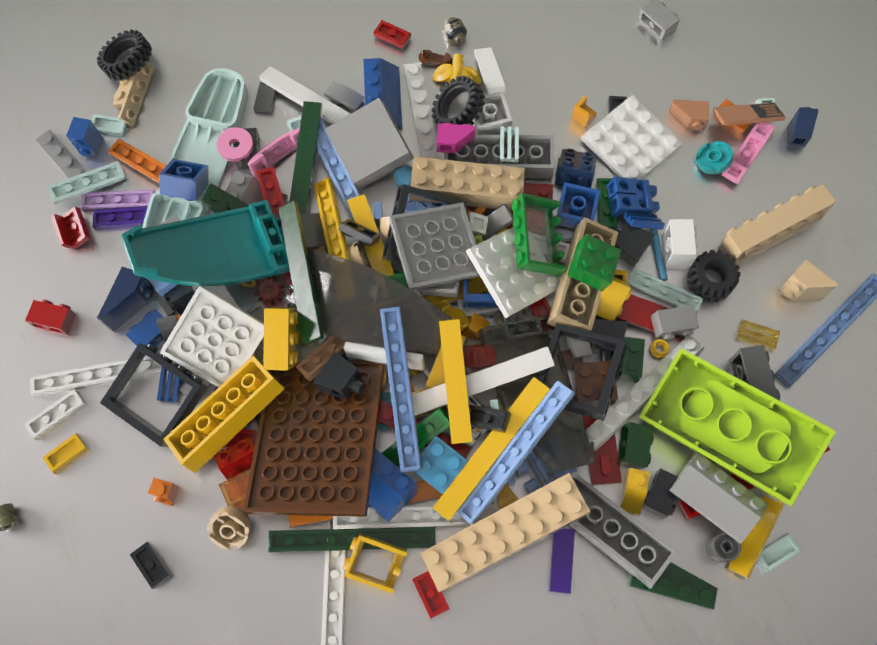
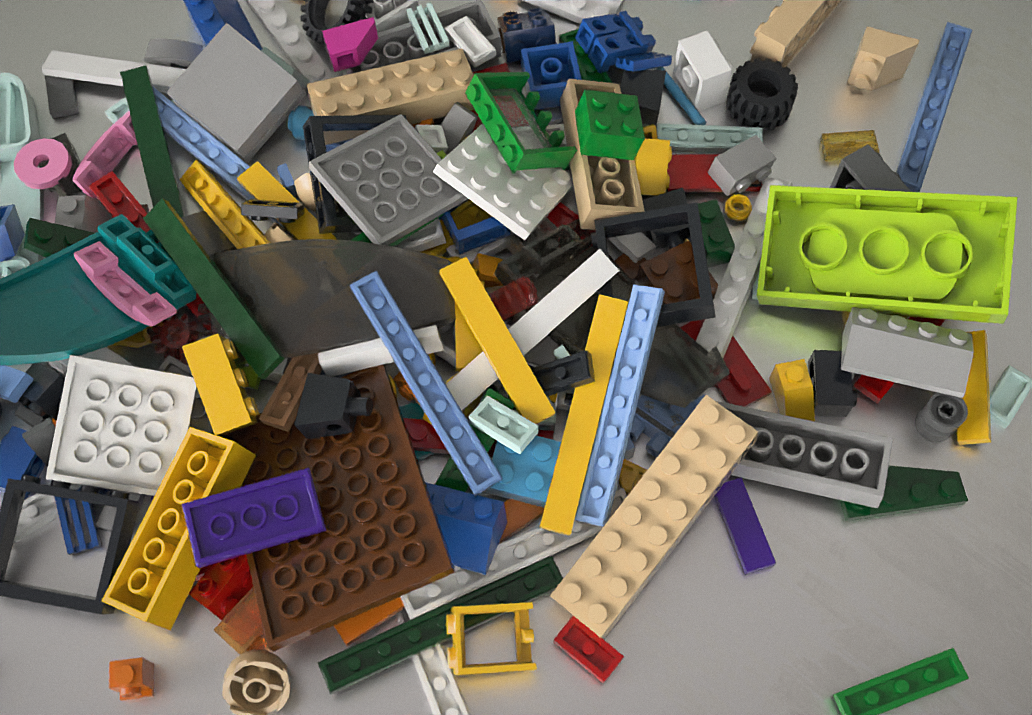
camera: 25 degrees left, 5 degrees down
dark green brick [617,422,654,470] -> none
none -> bright pink slope [74,241,177,326]
none -> dark purple tile [182,468,326,568]
none -> light aqua tile [261,46,310,88]
none -> white tile [445,16,496,68]
none -> light aqua plate [469,395,539,454]

